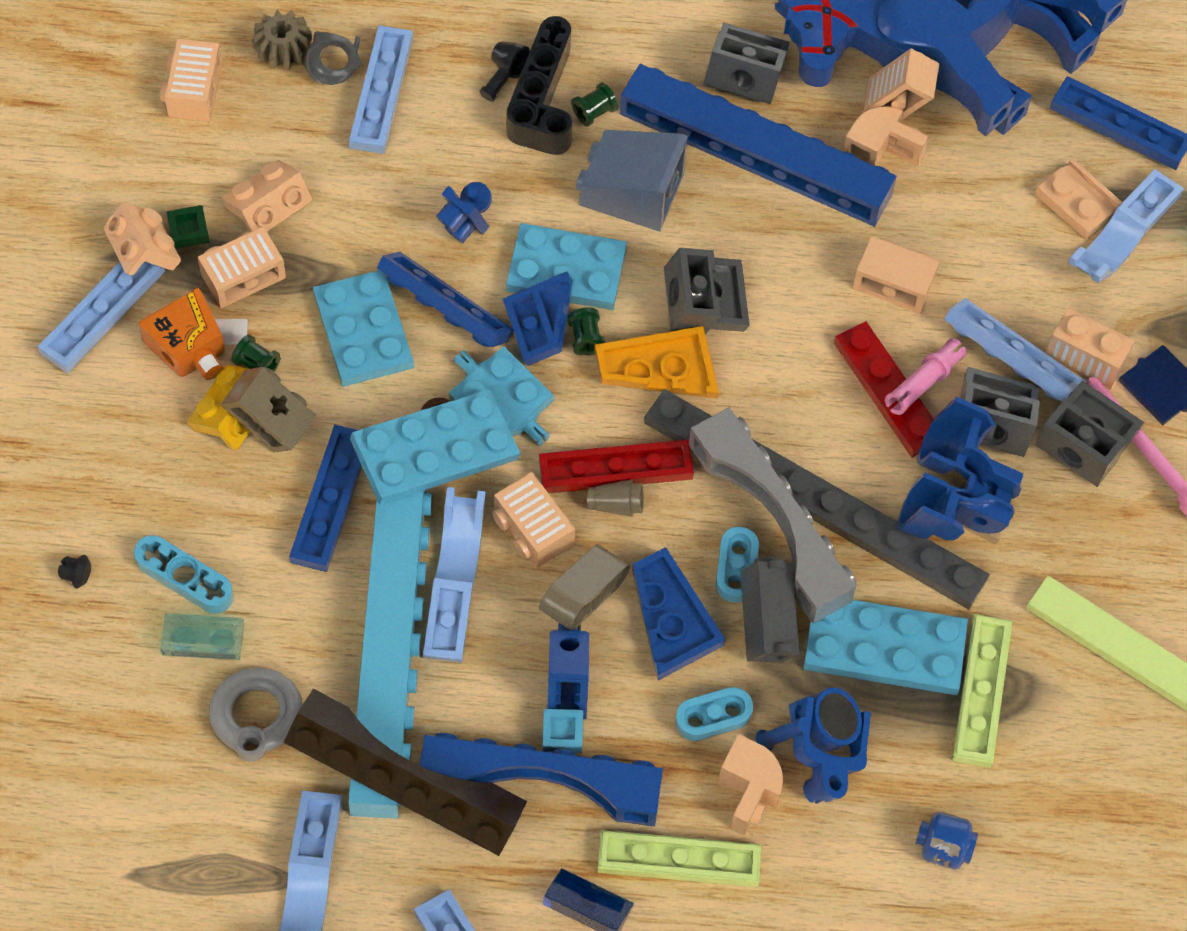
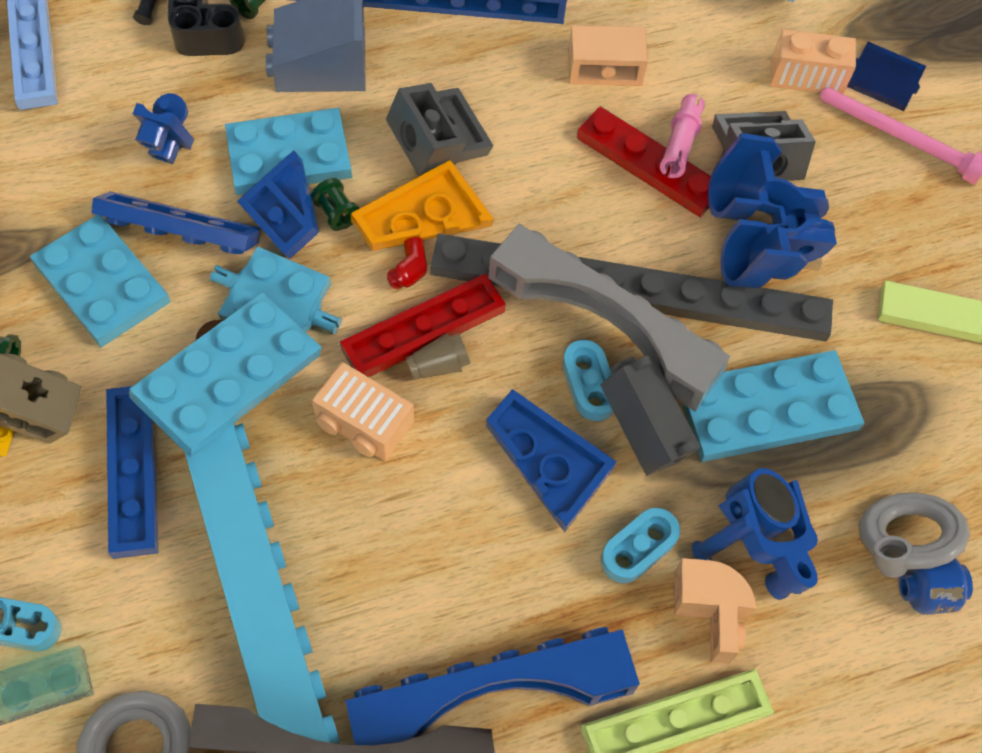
camera: 25 degrees left, 0 degrees up
light blue piece [423,487,486,663] -> none
dark tan beam [539,544,630,631] -> none
medium azure plate [542,709,583,753] -> none
blue torso [547,623,589,719] -> none
light blue plate [944,298,1085,402] -> none
yellowish green tile [952,614,1013,769] -> none
dark grey brick [1035,381,1144,487] -> none
none -> red arm [387,237,427,290]
none -> light grey piece [859,492,970,578]

